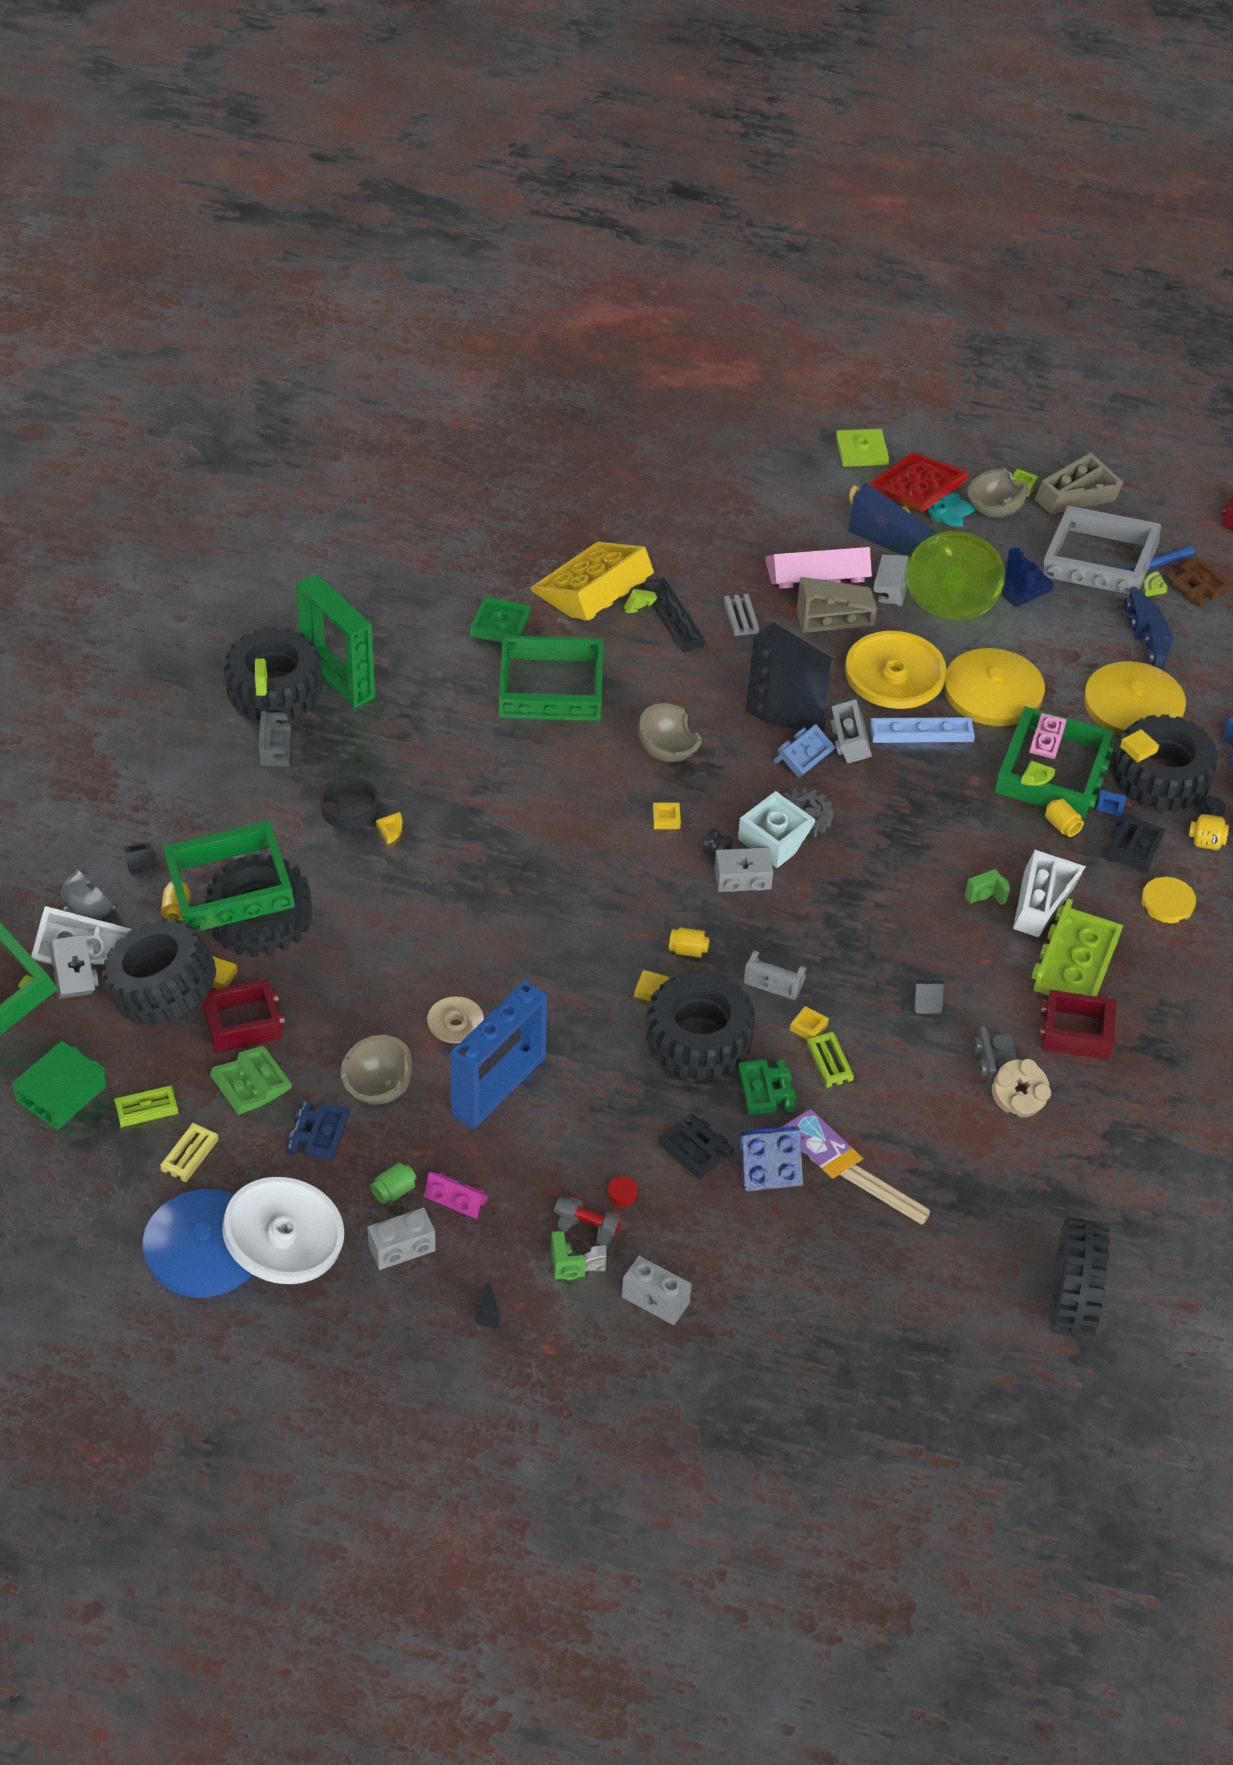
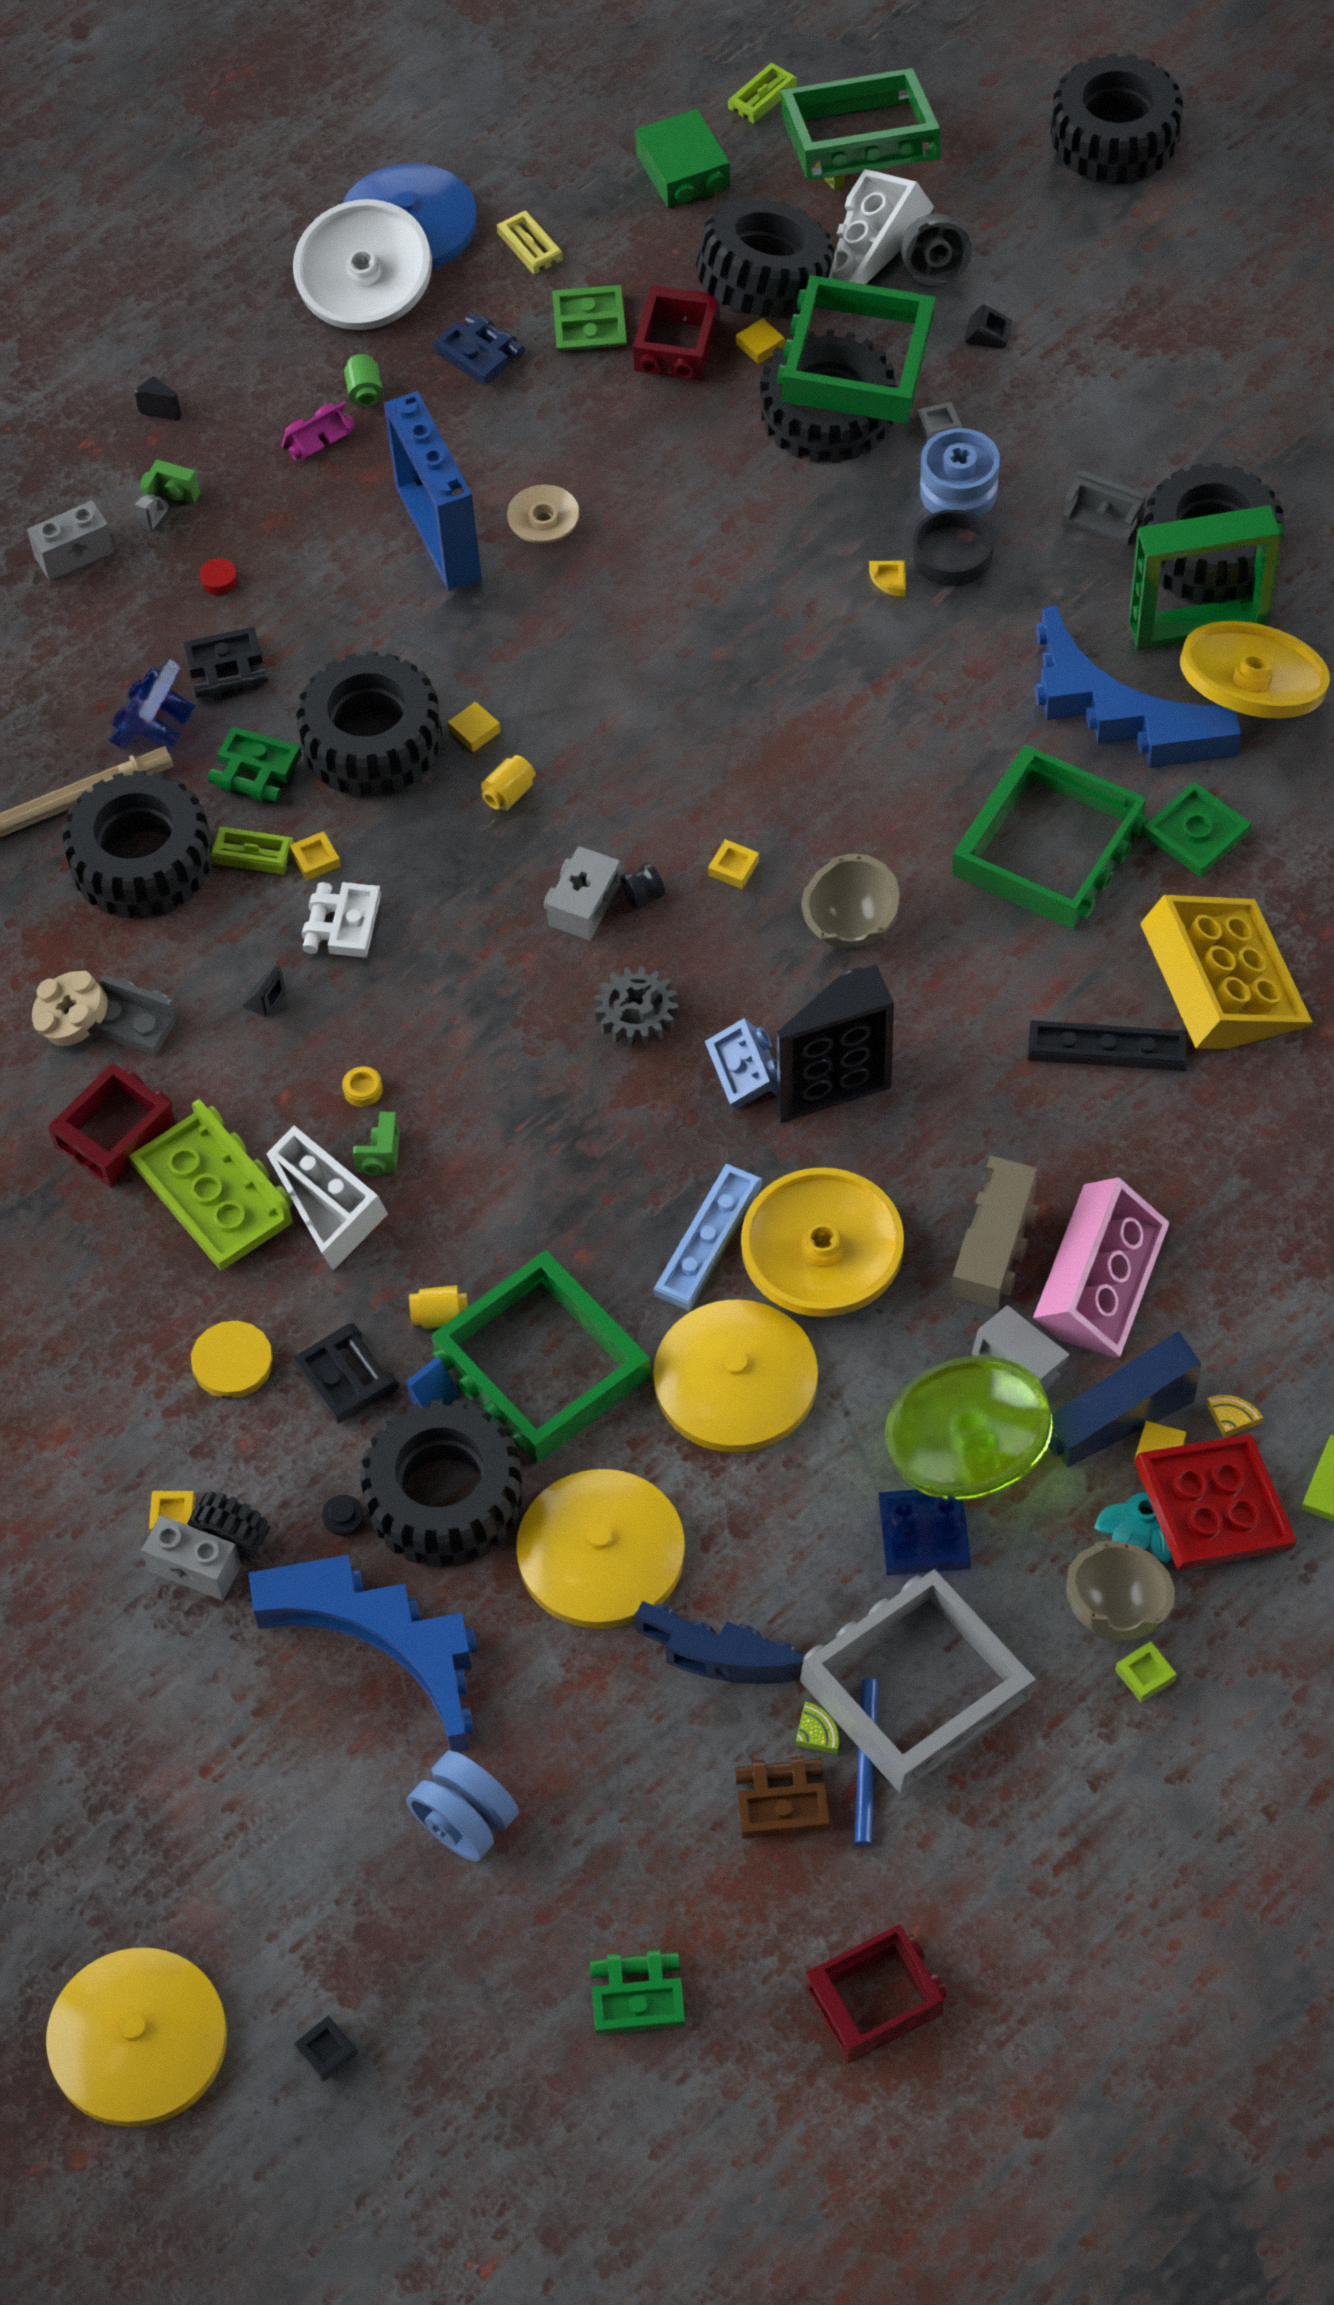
camera: 125 degrees right, 10 degrees up
light grey brick [49,935,98,999] -> none
lime tile [114,1085,178,1127] -> none
yellow brick [161,881,191,921] -> none
lime tile [255,659,267,696] -> none
dark tan cylinder [341,1034,412,1105] -> none
light grey brick [367,1208,436,1270] -> none
dark grey piece [554,1196,622,1250] -> none
lime tile [624,589,657,613] -> none
light grey tile [724,594,759,636] -> none
light aqua slope [738,791,815,868] -> none
light grey hinge [744,950,806,1000] -> none
sticker [779,1109,864,1179] -> none
light grey brick [831,699,872,764] -> none
lime tile [1021,760,1056,786] -> none
bright pink slope [1030,713,1067,759] -> none
dark tan wedge [1035,452,1123,515] -> none
yellow tile [1120,729,1159,762] -> none
yellow head [1189,814,1229,850] -> none
none -> black tyre [62,771,213,918]
none -> white plate [302,882,381,958]
none -> yellow tile [342,1066,383,1107]
none -> medium blue wheel [920,428,1000,517]
none -> blue arch [1035,606,1241,768]
none -> yellow dish [1180,621,1330,718]

